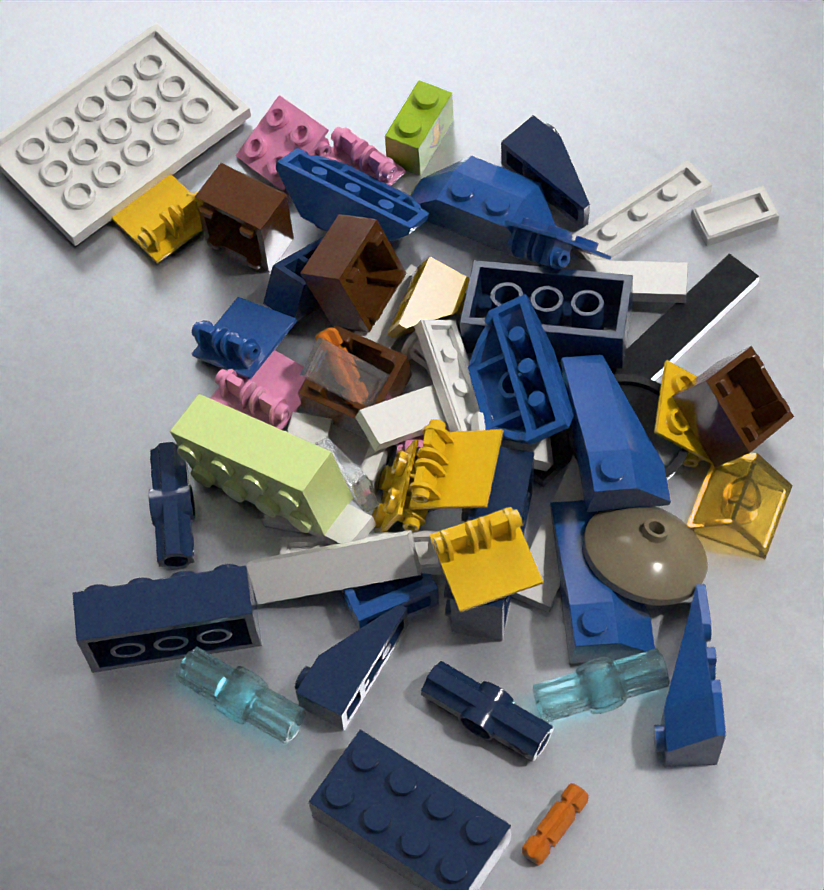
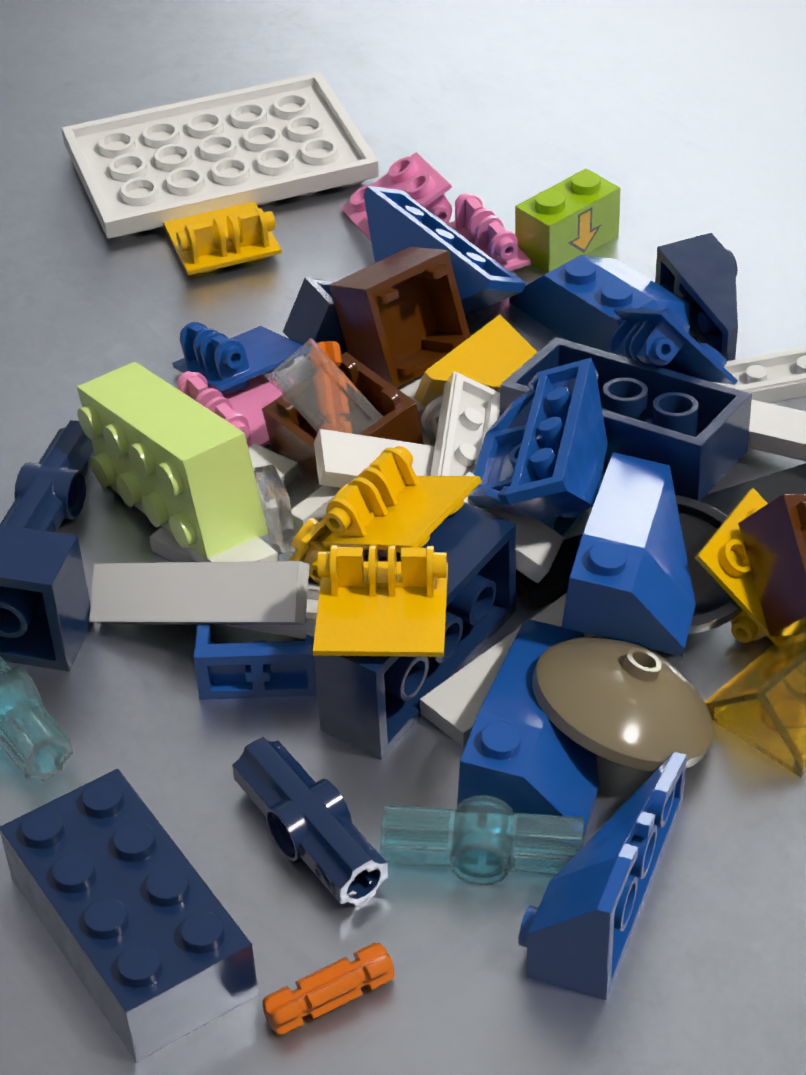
camera: 20 degrees right, 20 degrees down
reddish brown container [195,163,294,272] -> none
dark blue slope [295,604,409,731] -> none

